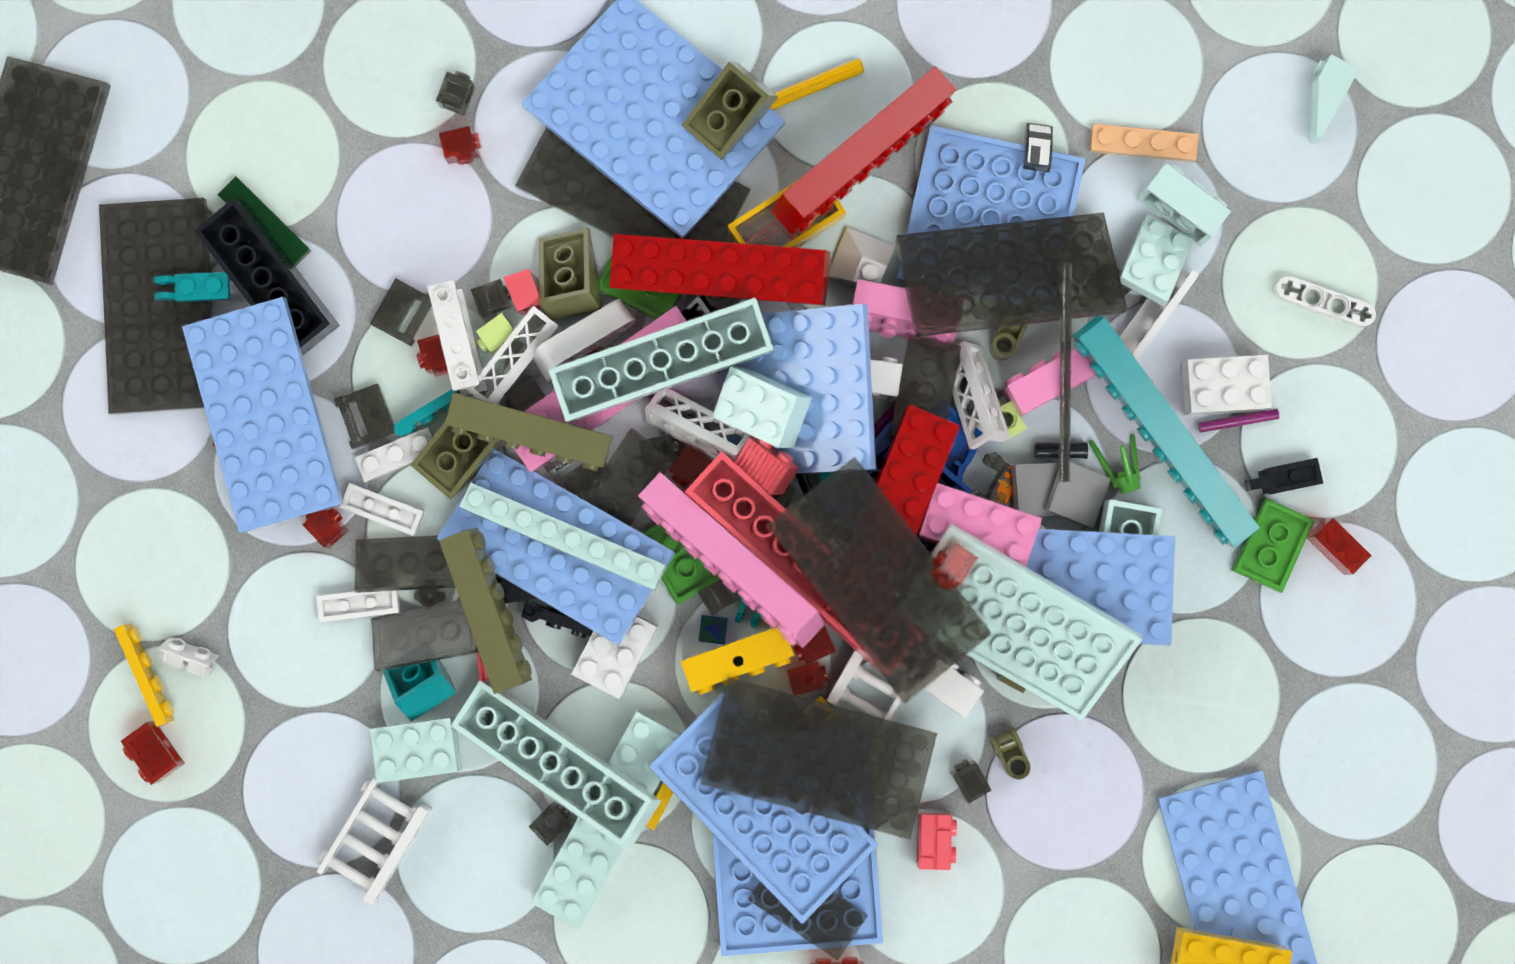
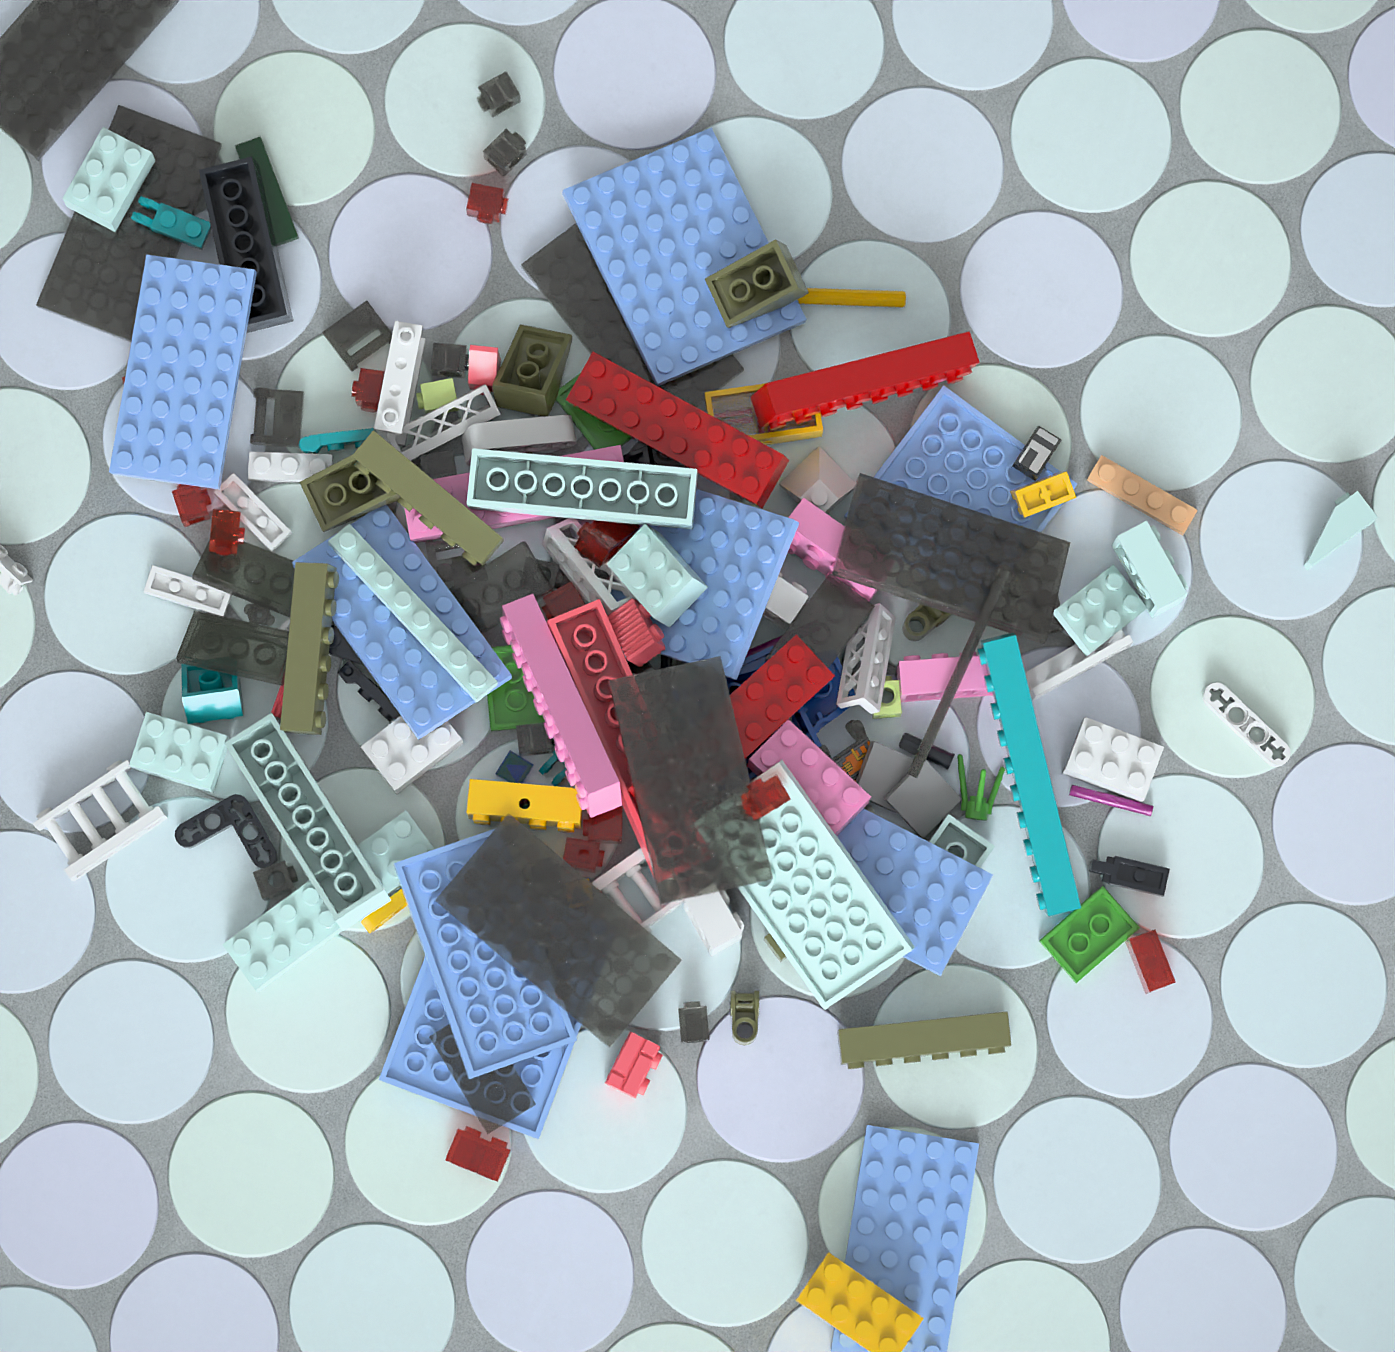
camera: 15 degrees right, 5 degrees down
none -> light aqua brick [63,127,155,232]
none -> black beam [175,794,278,869]
none -> clear red brick [209,509,245,555]
none -> clear smoke brick [476,71,521,118]
none -> clear red brick [574,520,640,568]
none -> olive brick [837,1011,1011,1069]
none -> yellow hinge [1010,471,1076,518]

